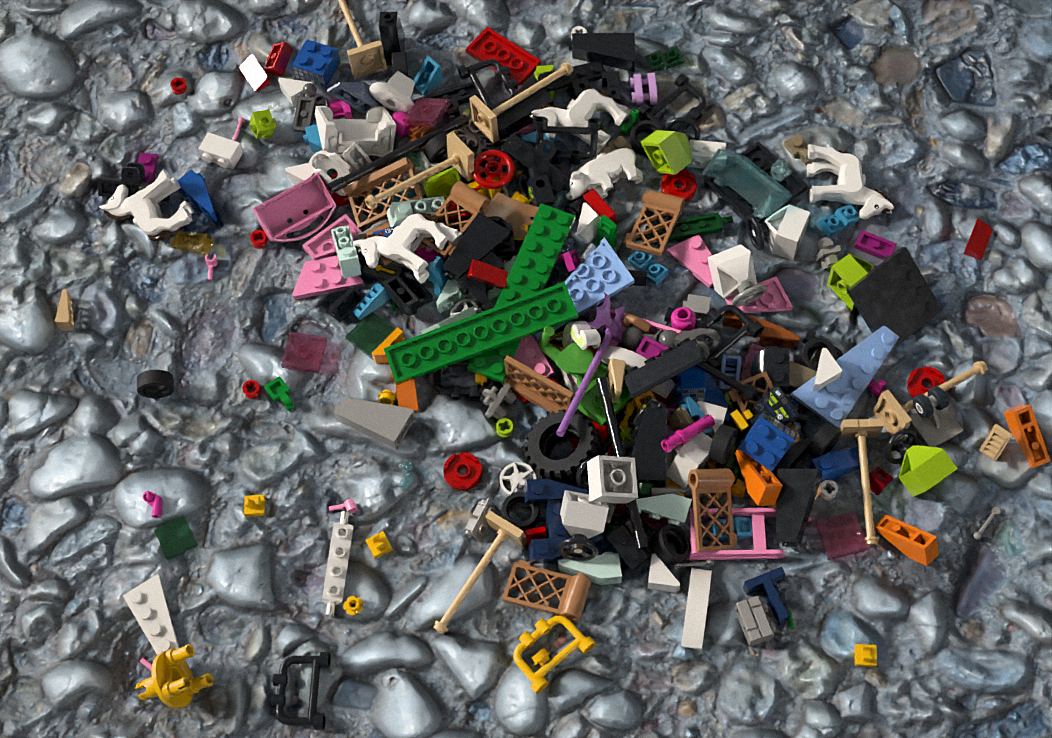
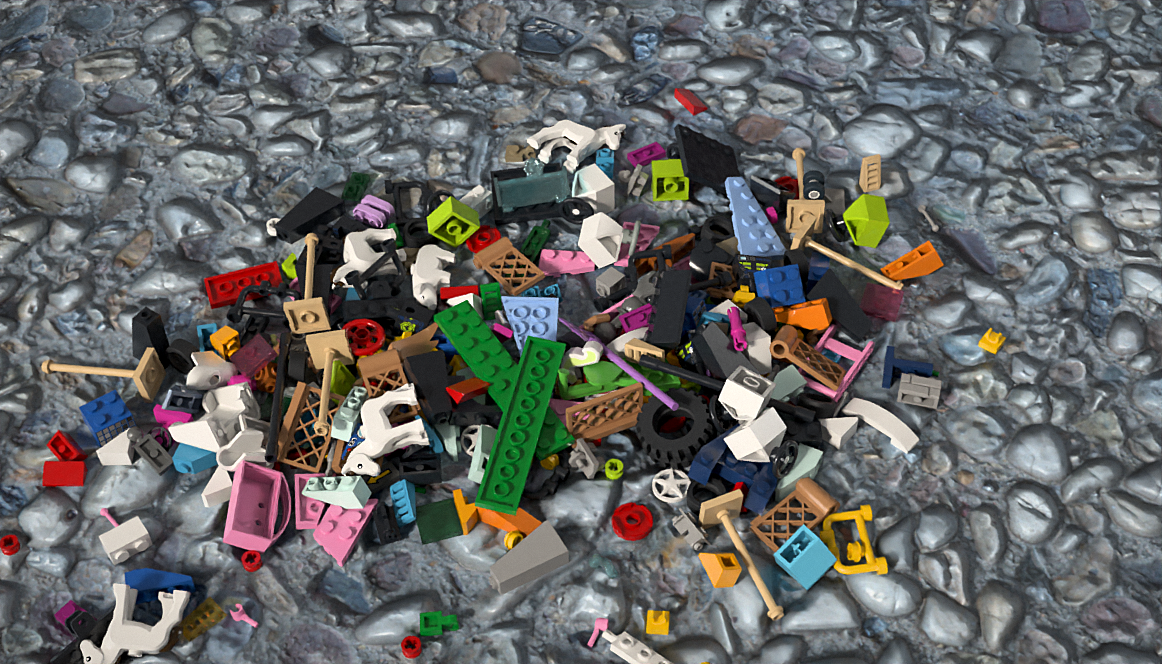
camera: 60 degrees left, 15 degrees down
lime brick [250,109,277,139] -> none
clear pink plate [281,332,327,373] -> none
dark pink head [671,307,696,331] -> none
white slope [813,348,842,391] -> none
dark red slope [869,467,893,495] -> none
orange slope [1003,405,1051,468] -> none
none -> light orange slope [210,325,241,361]
none -> light orange slope [698,552,742,588]
none -> black slope [750,175,796,214]
none -> medium azure slope [773,524,837,591]

